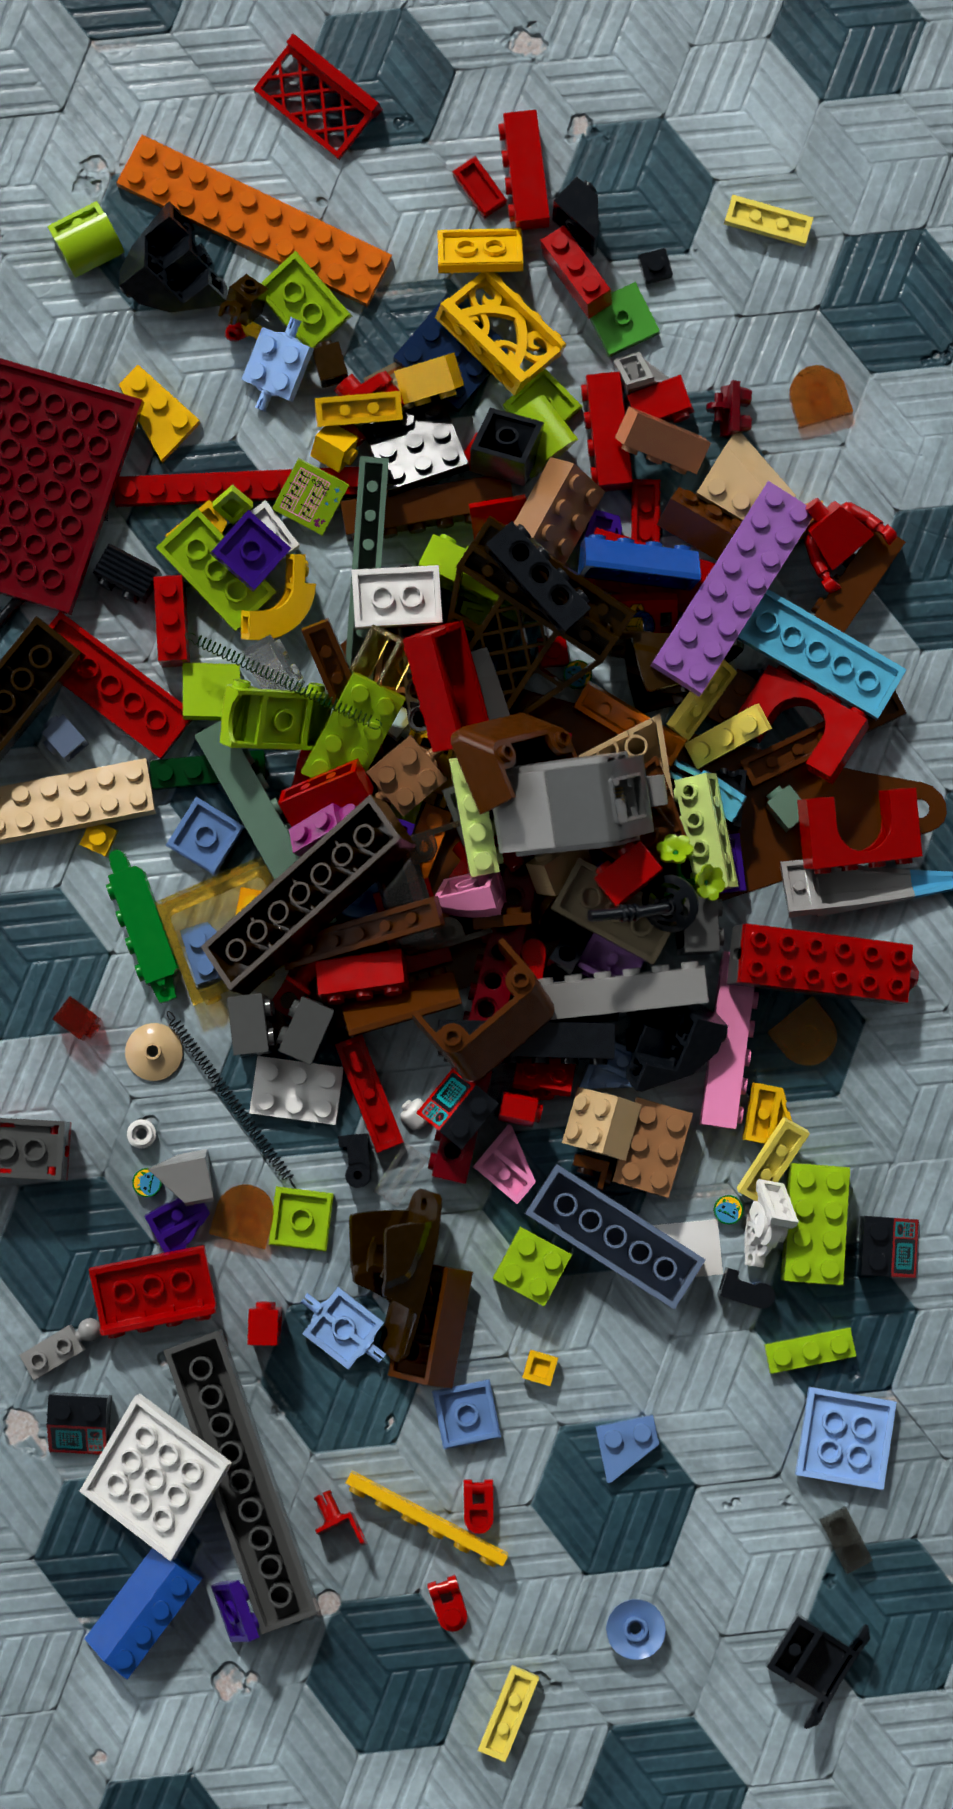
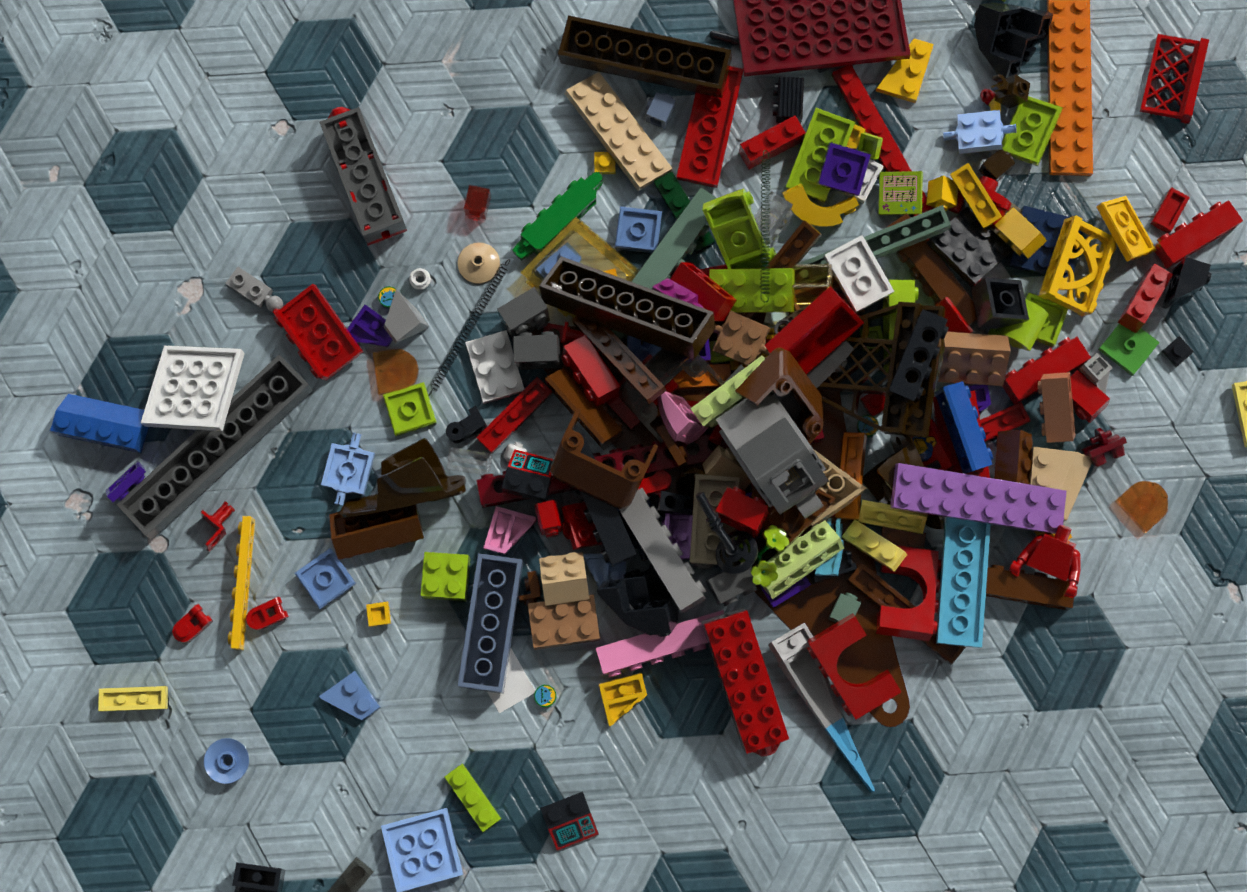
camera: 65 degrees right, 5 degrees down
black slope [47,1392,112,1455] -> none
lime tile [182,663,240,720] -> none
red brick [247,1301,282,1346] -> none
black leg [717,1267,775,1309] -> none
light yellow plate [737,1117,810,1201] -> none
white piece [744,1179,799,1268] -> none
clear orange tile [767,996,837,1066] -> none
lime brick [781,1163,850,1285] -> none

